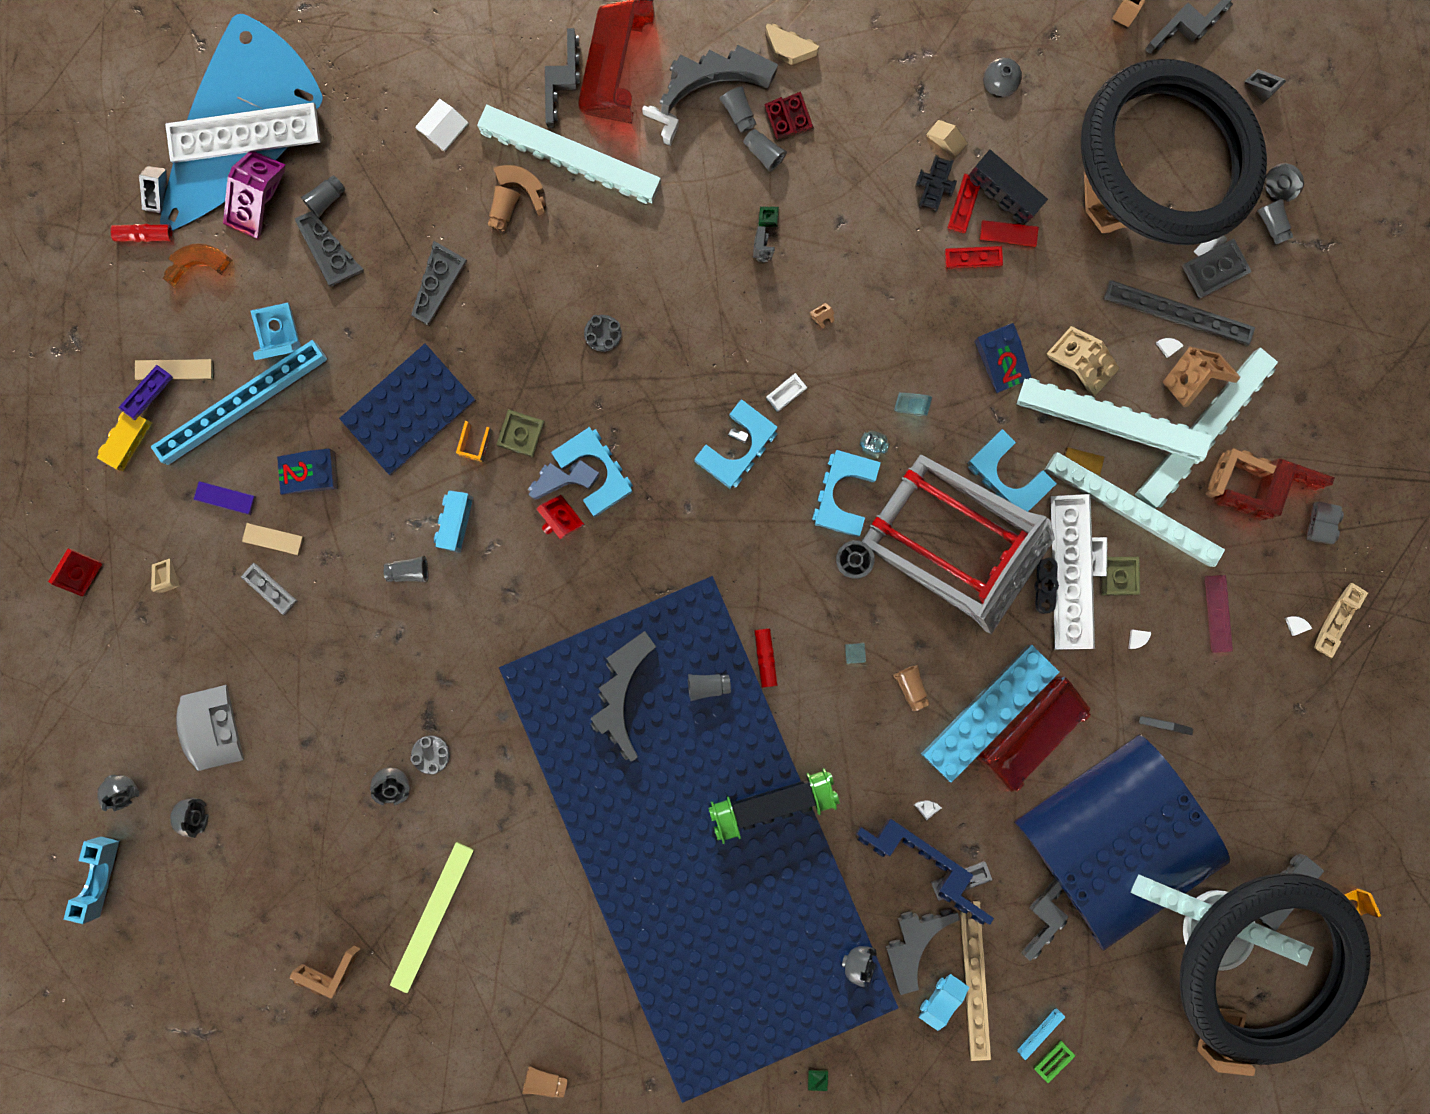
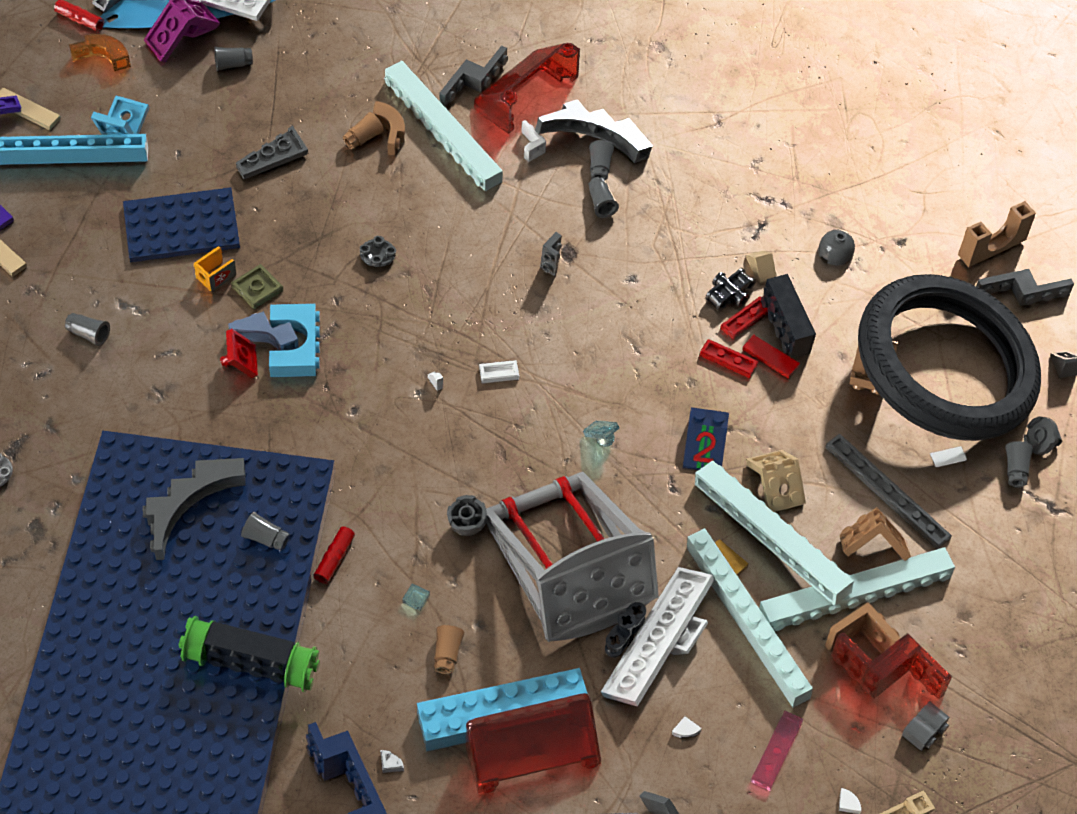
camera: 30 degrees right, 30 degrees down
dark blue slope [277,449,338,495] -> none
dark grey wing [295,211,364,287] -> none
white slope [415,99,469,152] -> none
medium azure slope [434,491,474,553] -> none
medium azure arch [694,399,778,489] -> none
dark green tile [758,206,780,227] -> none
dark red slope [764,91,814,140] -> none
tan slope [765,23,819,65] -> none
medium nougat tile [809,303,835,328] -> none
medium azure arch [812,450,881,537] -> none
clear light blue head [860,430,890,458] -> none
medium azure arch [967,429,1056,512] -> none
olive tile [1100,557,1140,596] -> none
white tile [1156,338,1183,358] -> none
dark grey plate [1182,239,1252,299] -> none

